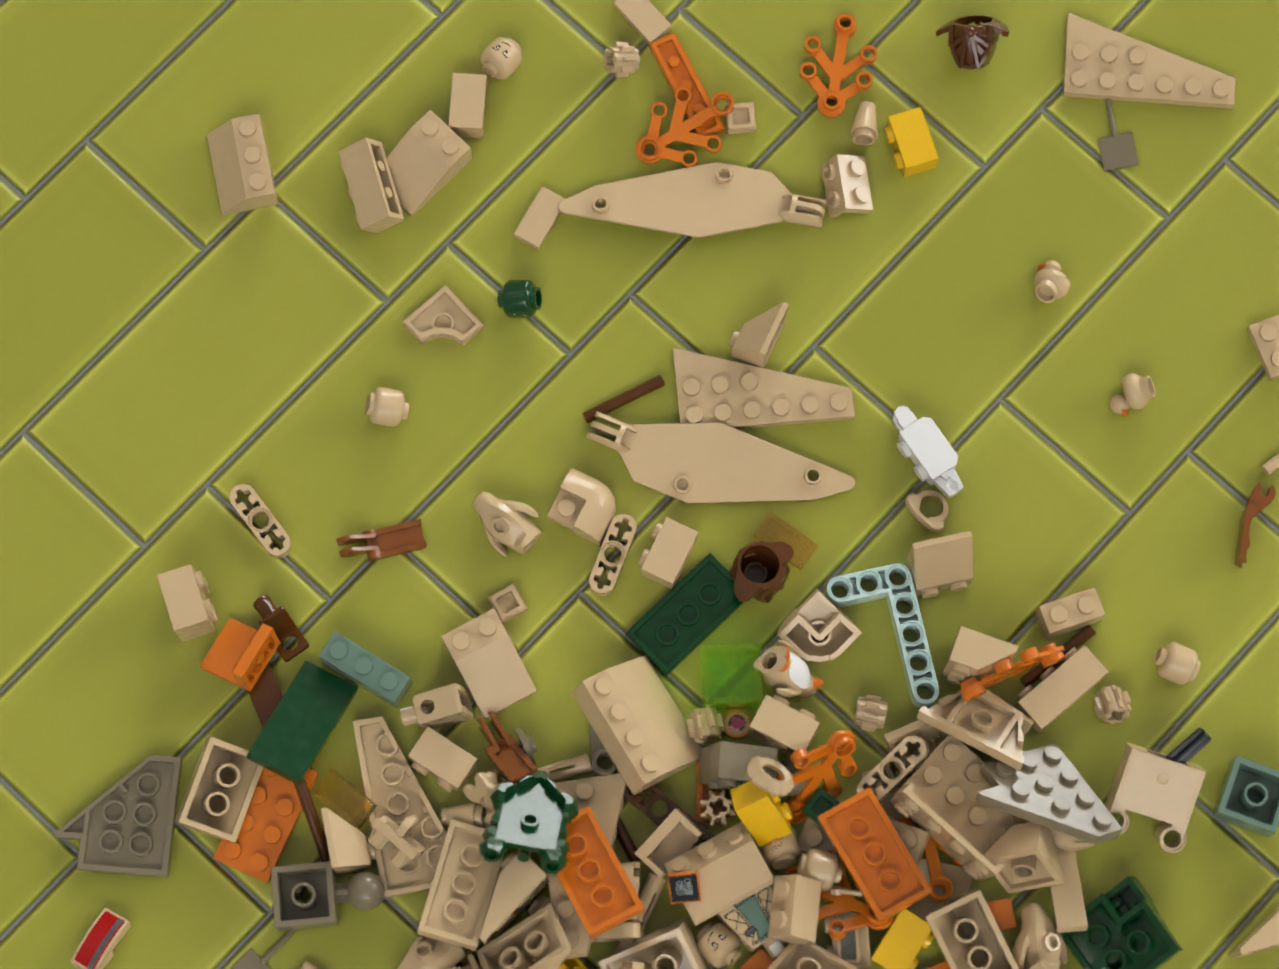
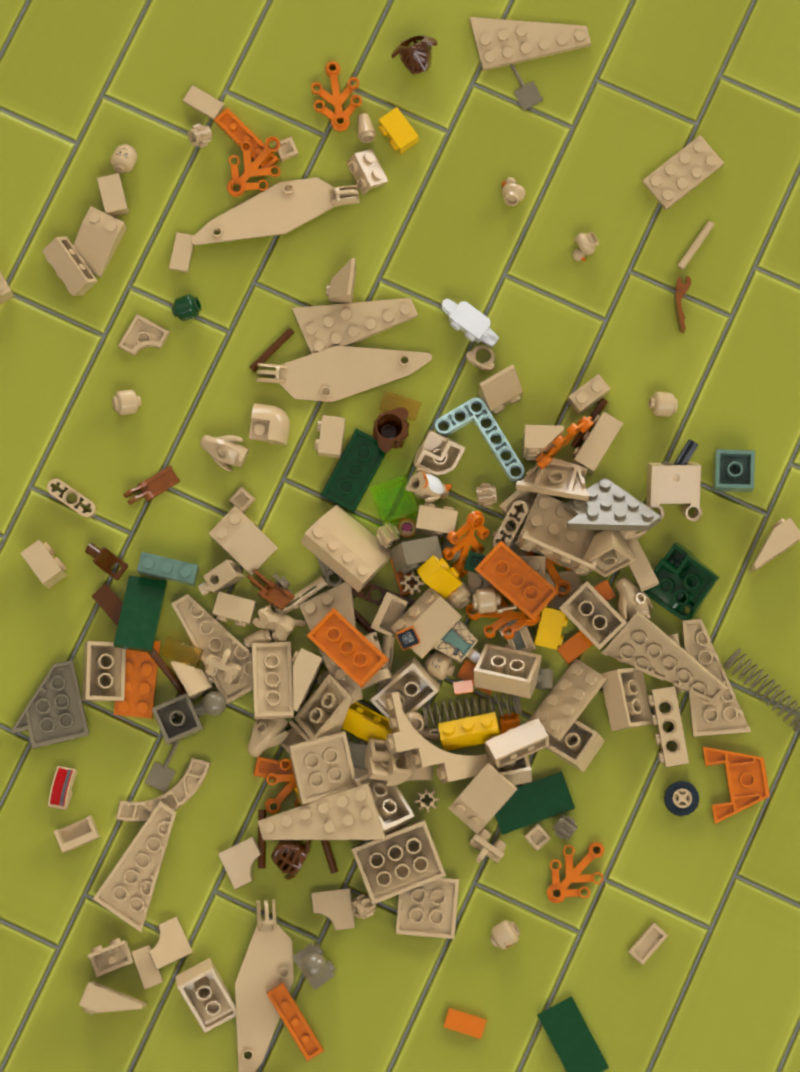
camera: 15 degrees left, 5 degrees up
orange bracket [200,618,281,692] -> none
shield [479,771,579,874] -> none
tan beam [589,514,637,596] -> none
tan piece [746,756,795,797] -> none
tan brick [768,874,822,944] -> none
tan gear [1094,685,1132,725] -> none

